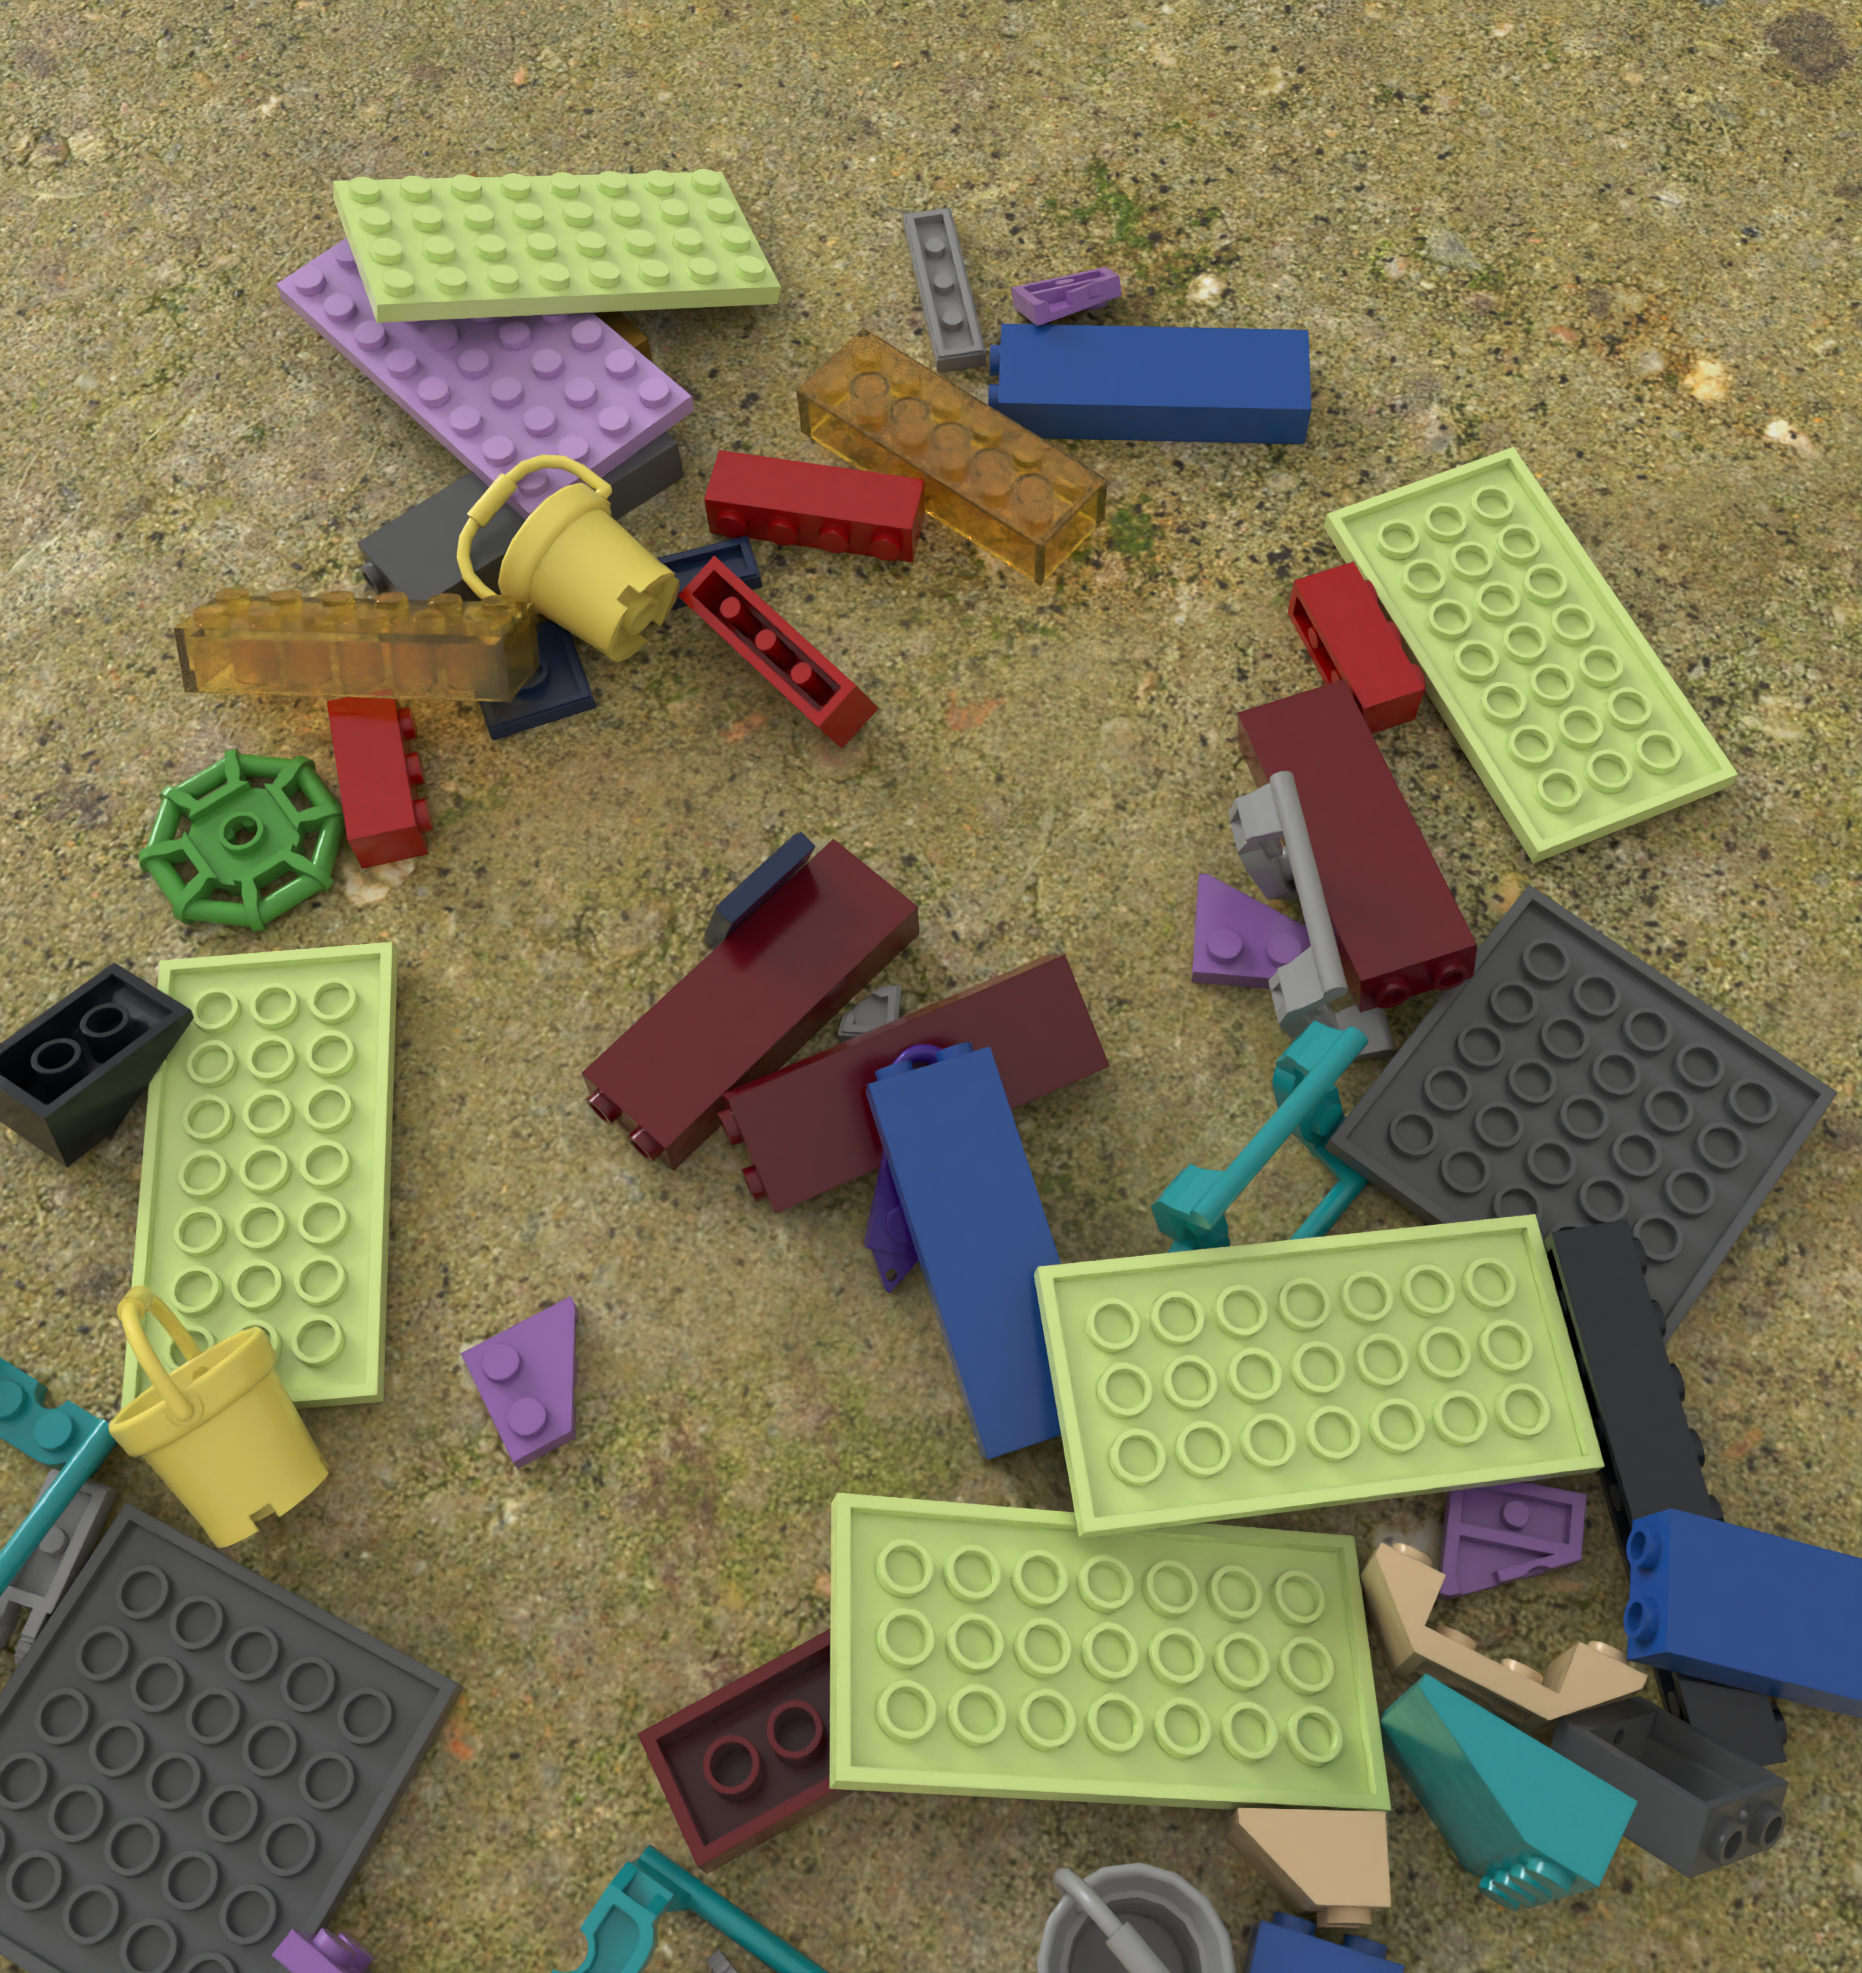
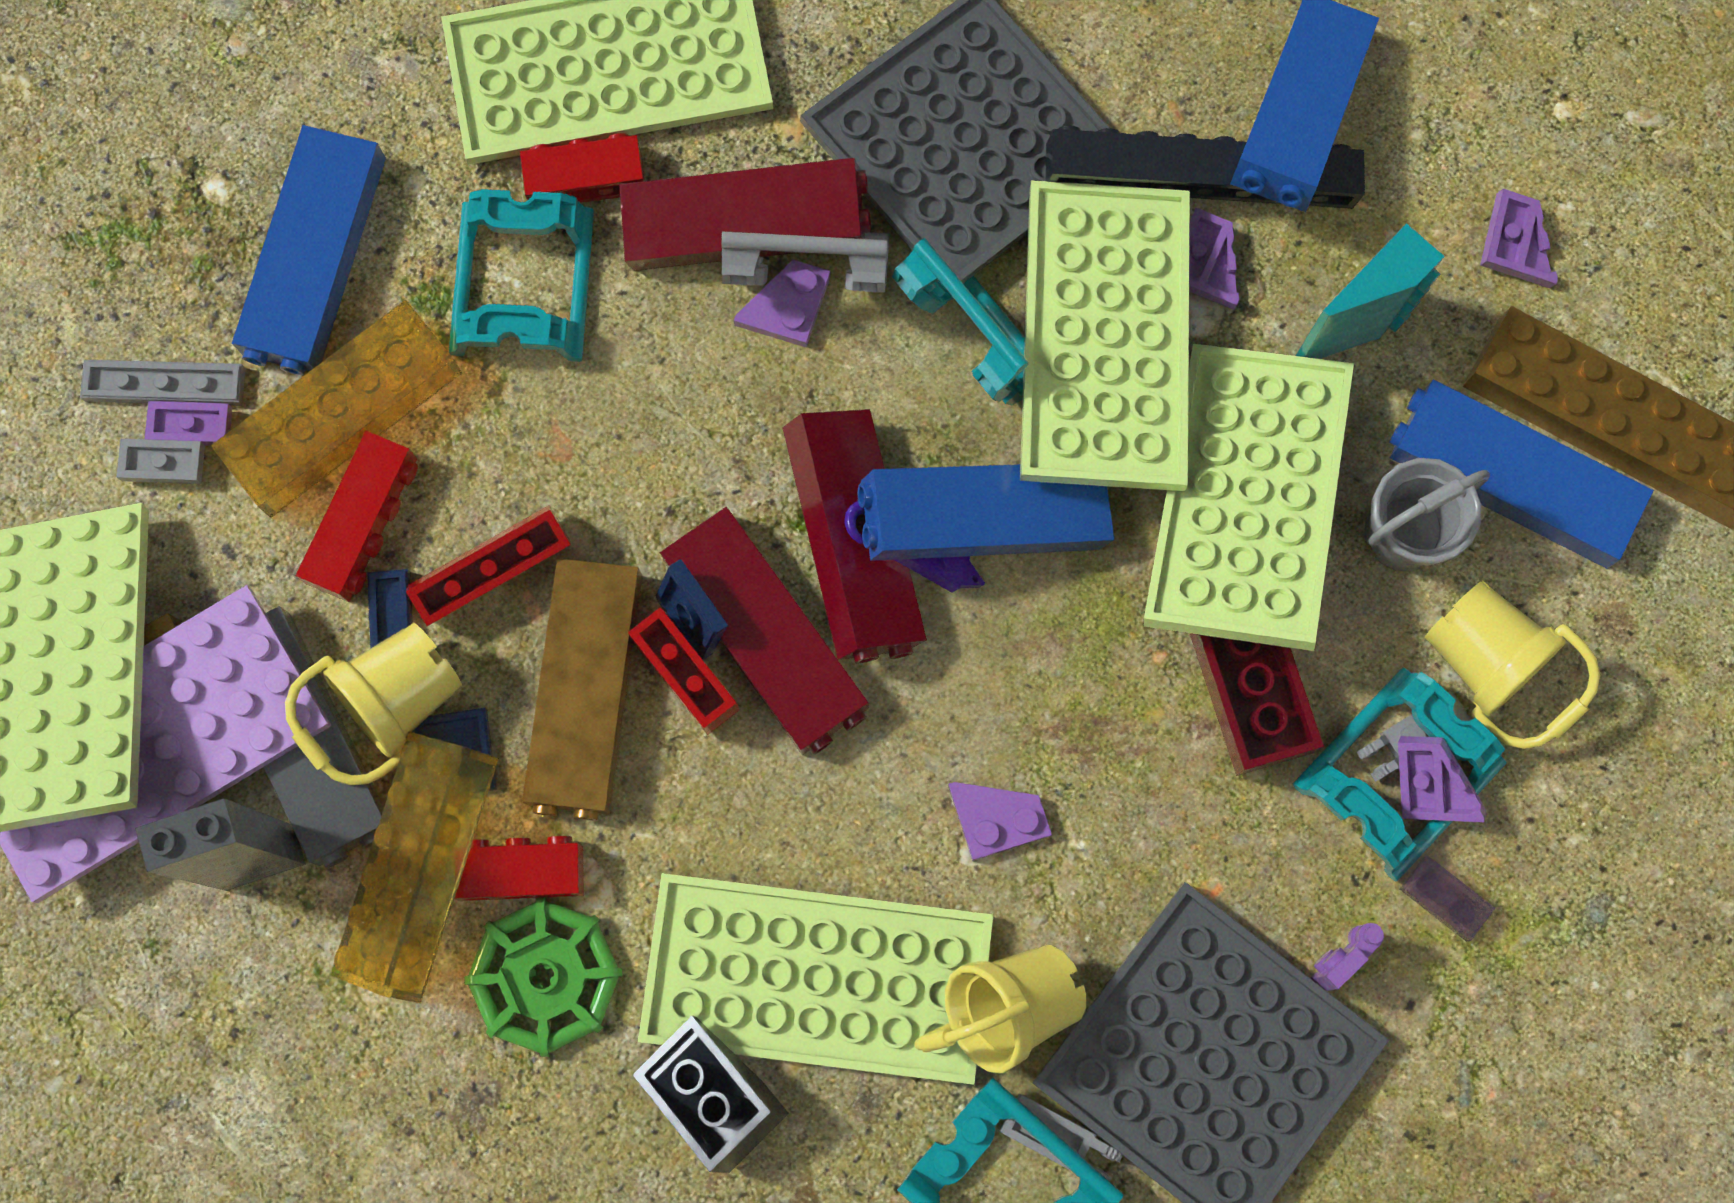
camera: 80 degrees left, 15 degrees up
light grey tile [838,985,902,1044] -> none
medium lavender wing [1011,267,1122,326] -> none
tan slope [1224,1808,1391,1930] -> none
tan slope [1359,1543,1648,1736] -> none
dark grey window [1550,1696,1789,1879] -> none
none -> light grey plate [116,439,205,484]
none -> dark grey brick [135,798,306,891]
none -> medium lavender plate [145,401,233,446]
none -> teal piece [448,189,594,362]
none -> pearl gold brick [522,558,642,821]
none -> red brick [628,607,740,735]

